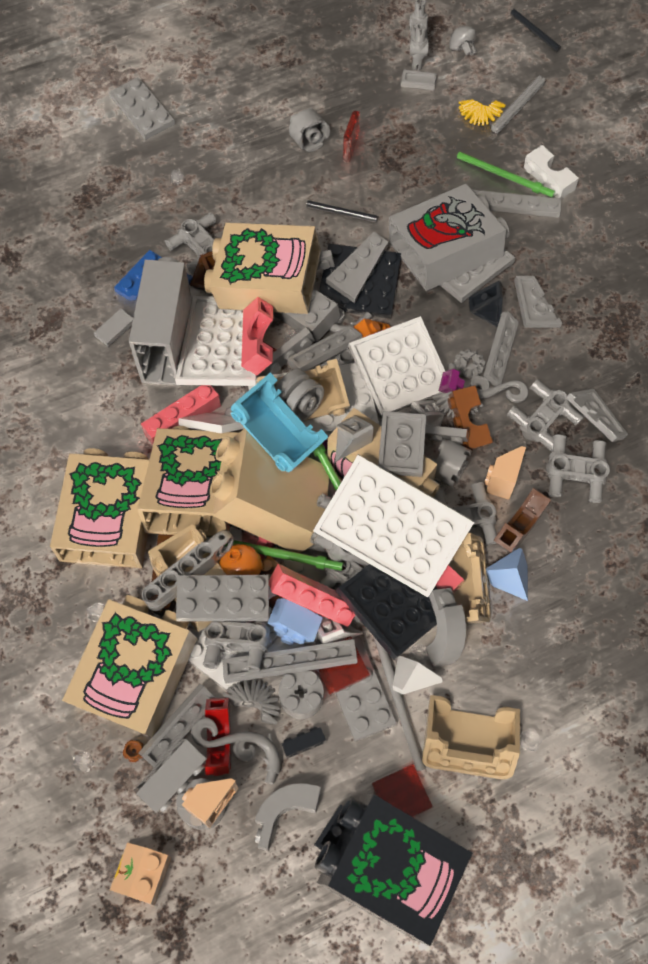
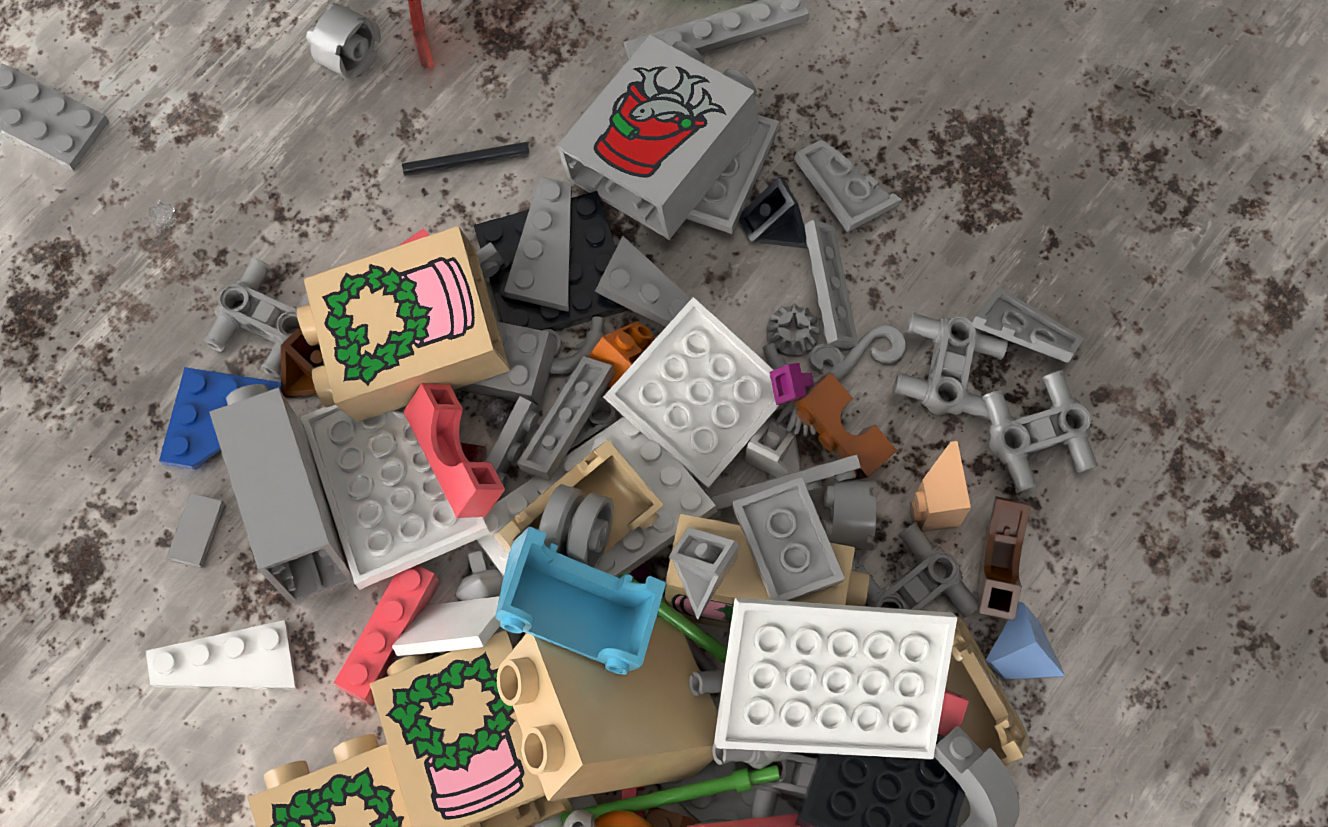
camera: 25 degrees left, 5 degrees up
none -> white wing [146,620,298,690]
none -> light grey wing [595,236,691,328]

